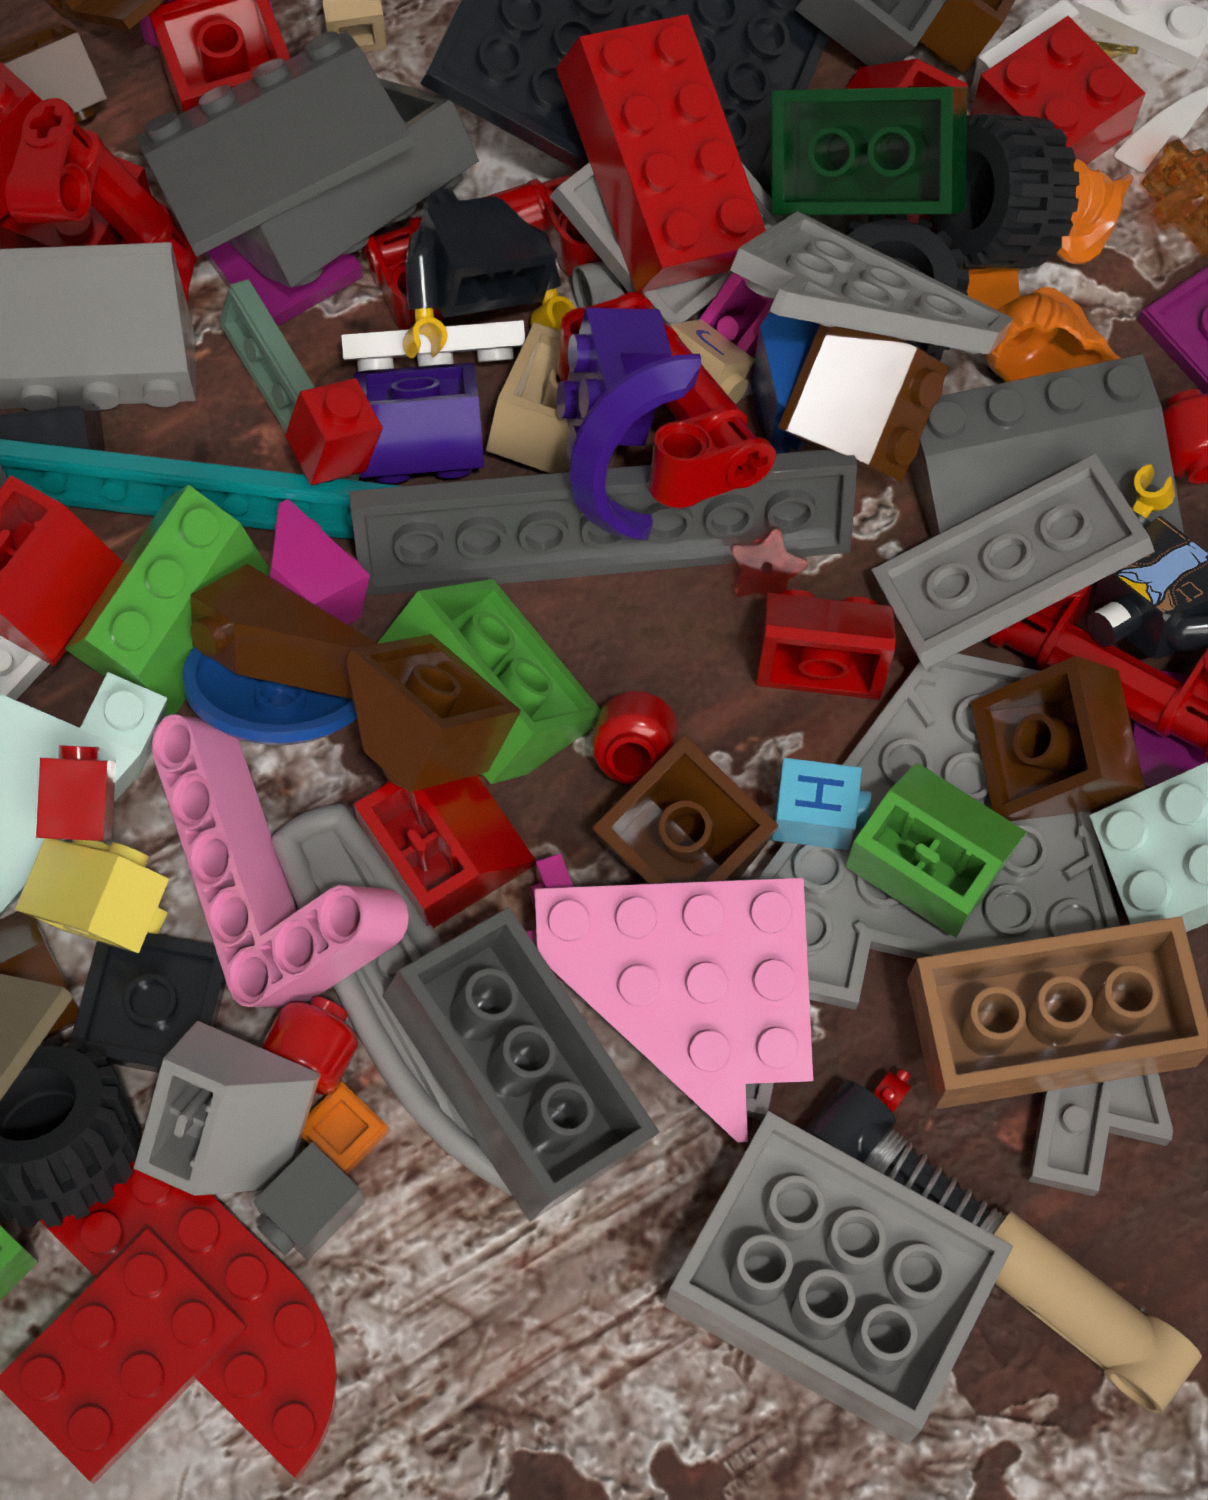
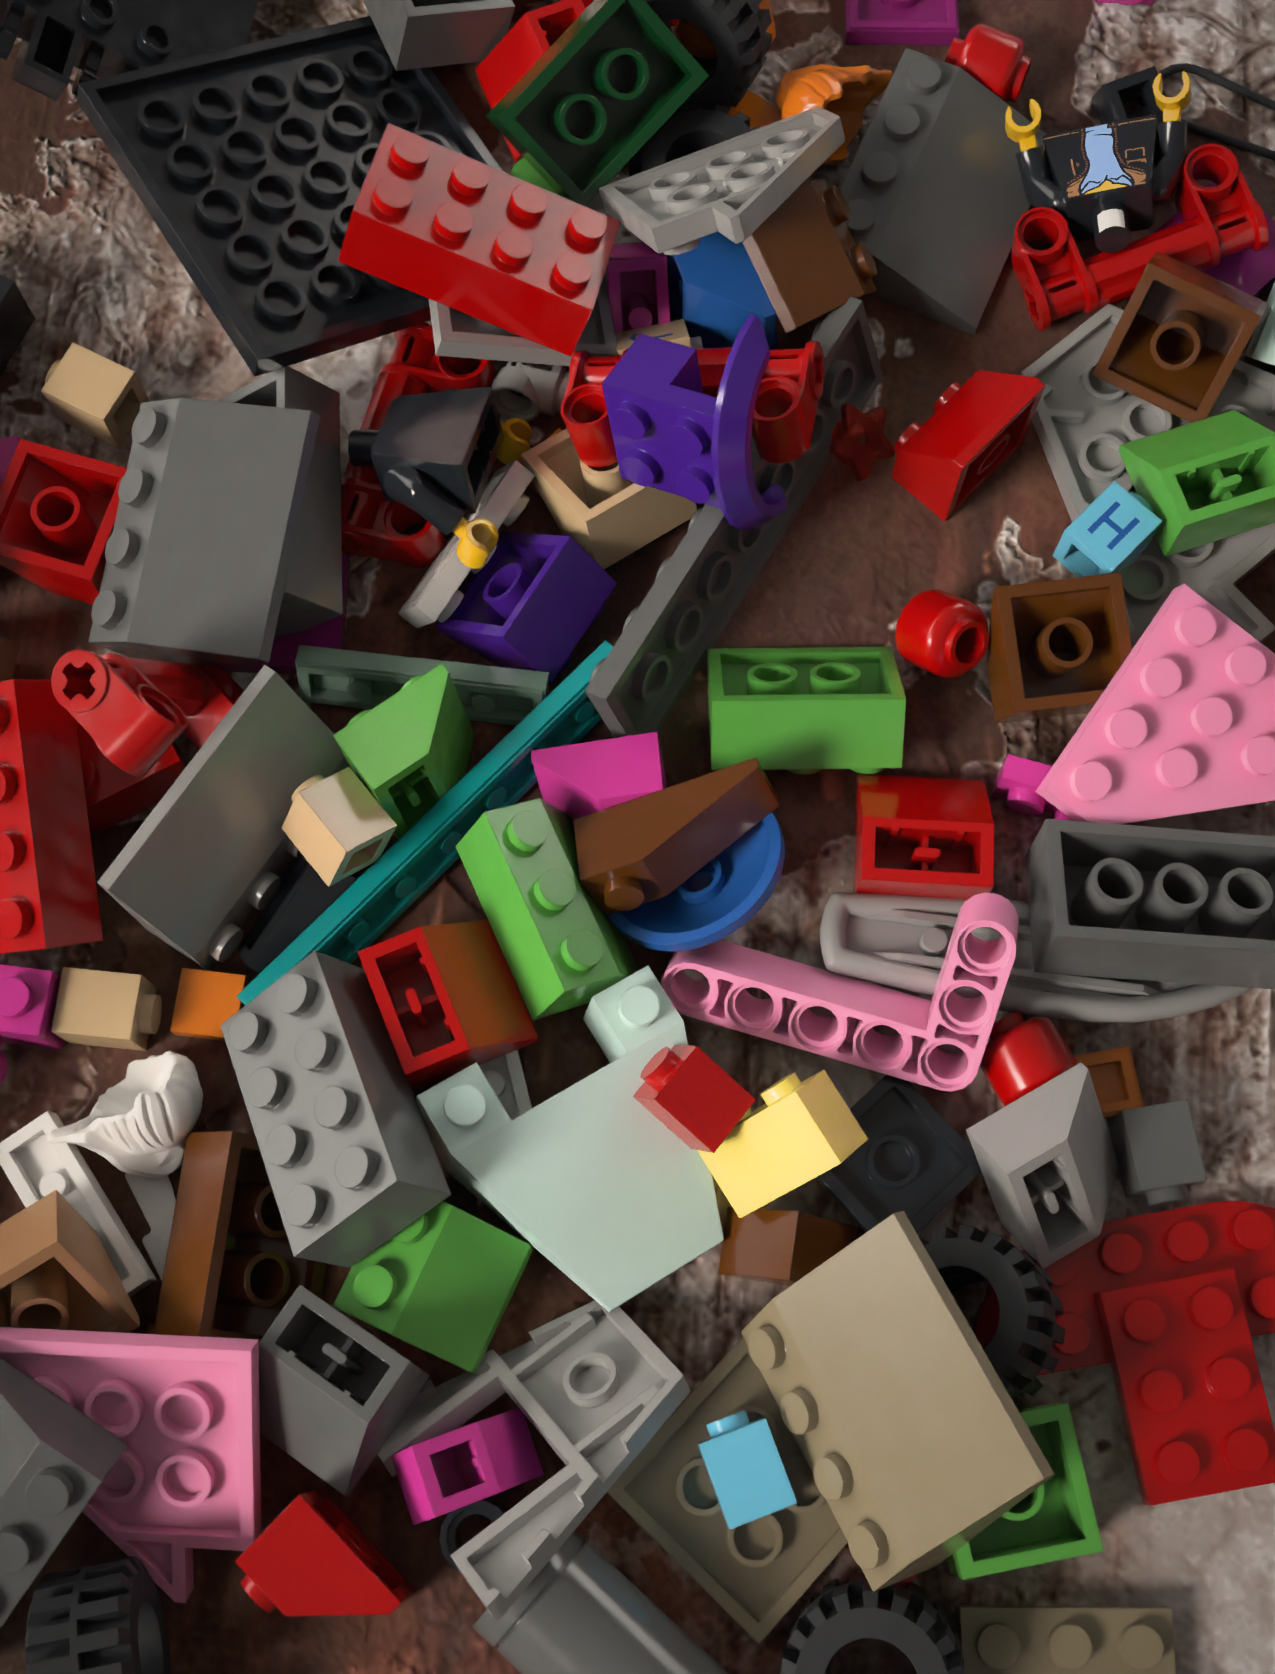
camera: 50 degrees left, 5 degrees up
red brick [285,378,383,485] -> none
reddish brown slope [346,634,521,792] -> none
light grey plate [871,453,1155,669] -> none
none -> tan brick [281,767,397,887]
none -> bright green slope [333,663,475,840]

